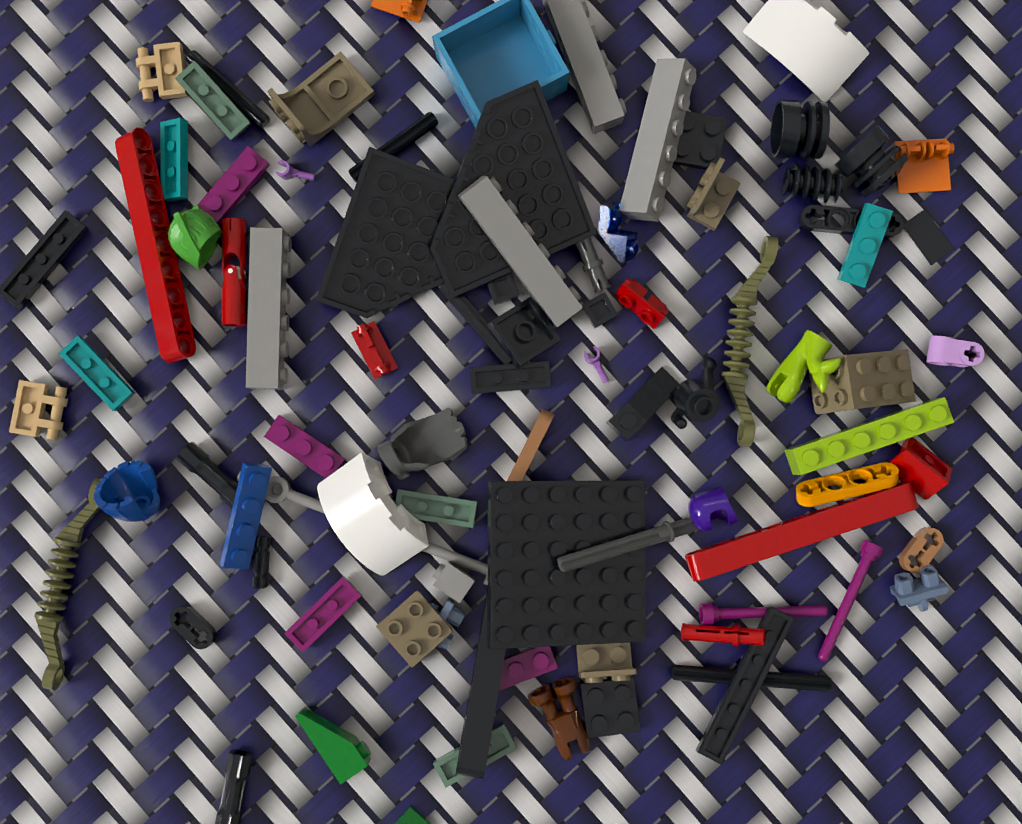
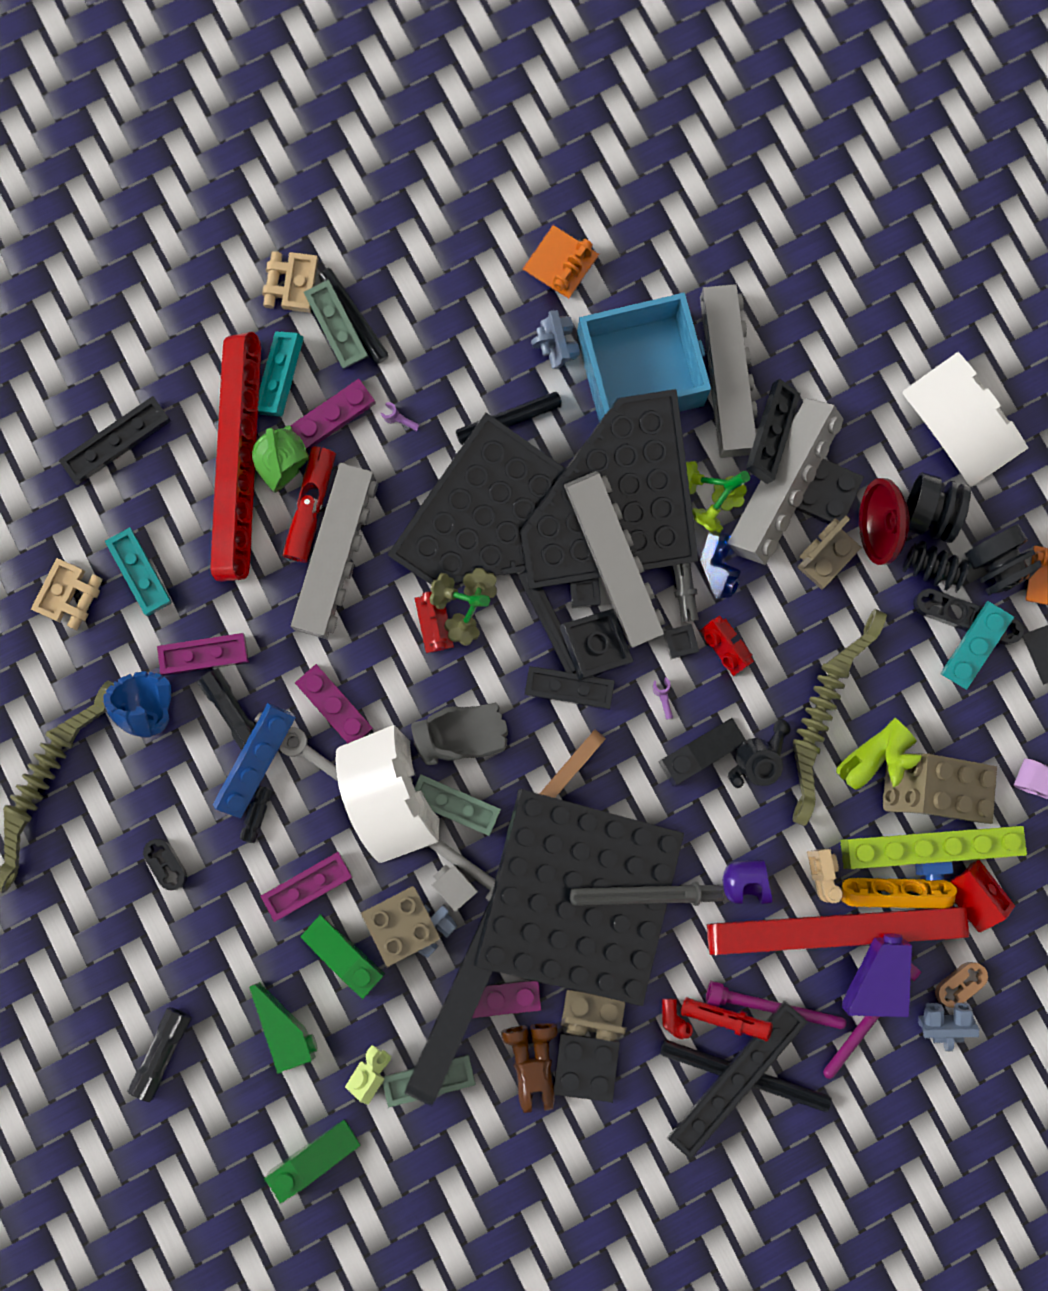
camera: 10 degrees right, 5 degrees down
dark tan bracket [267,51,375,147] -> none
none -> magenta plate [157,633,249,676]
none -> green slope [300,914,386,999]
none -> yellowish green plate [345,1045,391,1105]
none -> olive plant [430,568,497,646]
none -> sand blue hips [531,310,580,369]
none -> red arm [662,998,693,1040]
none -> lime plant [686,461,750,532]
none -> black plate [746,379,800,484]
none -> tan plate [807,849,842,903]
none -> dark purple slope [842,933,912,1017]
none -> dark red dish [859,478,910,565]
none -> blue plate [915,862,953,881]

